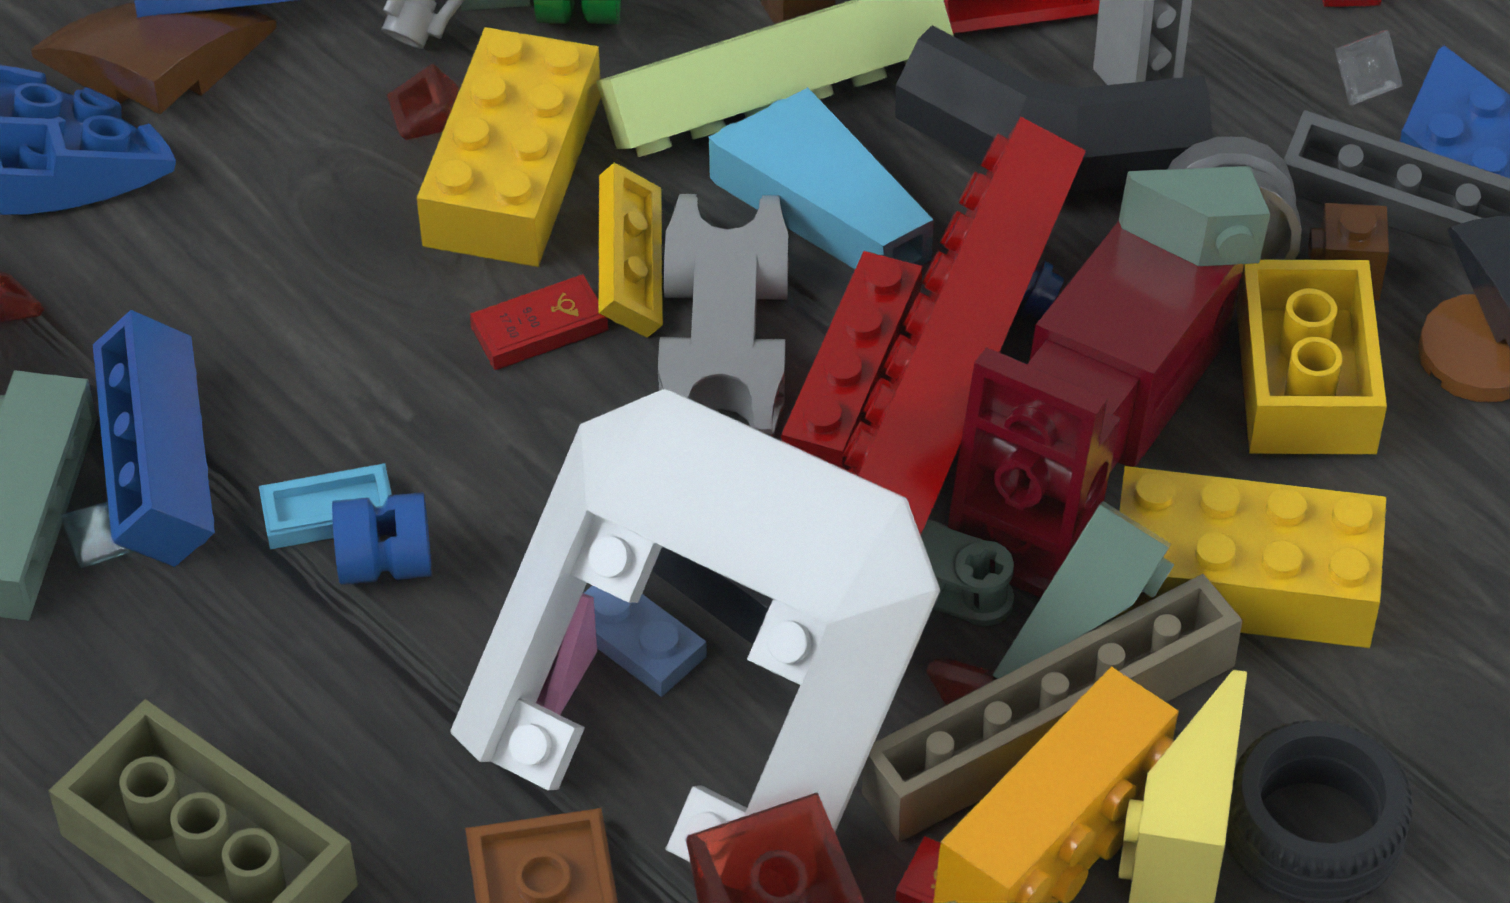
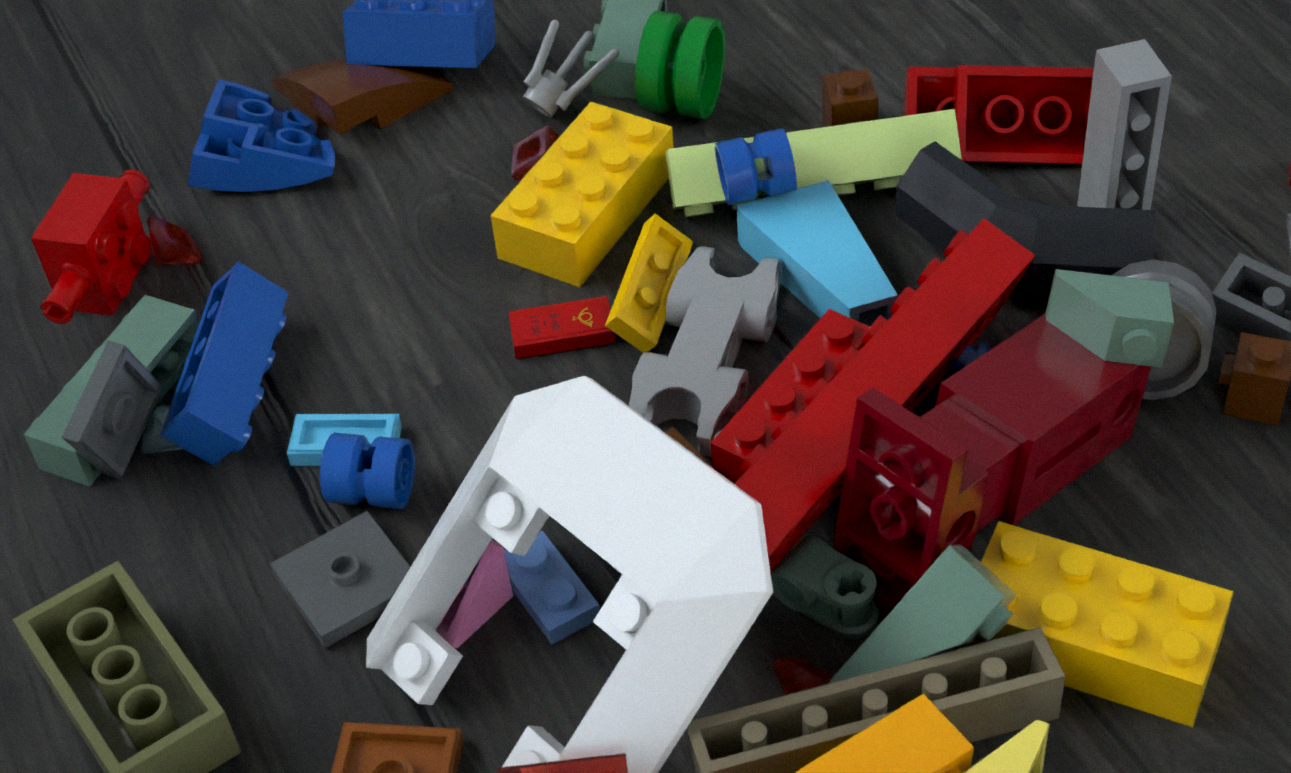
camera: 20 degrees right, 5 degrees down
yellow brick [1236,260,1387,454] -> none
none -> dark grey plate [62,340,163,480]
none -> dark grey plate [270,511,410,648]
none -> blue wheel [714,128,797,206]

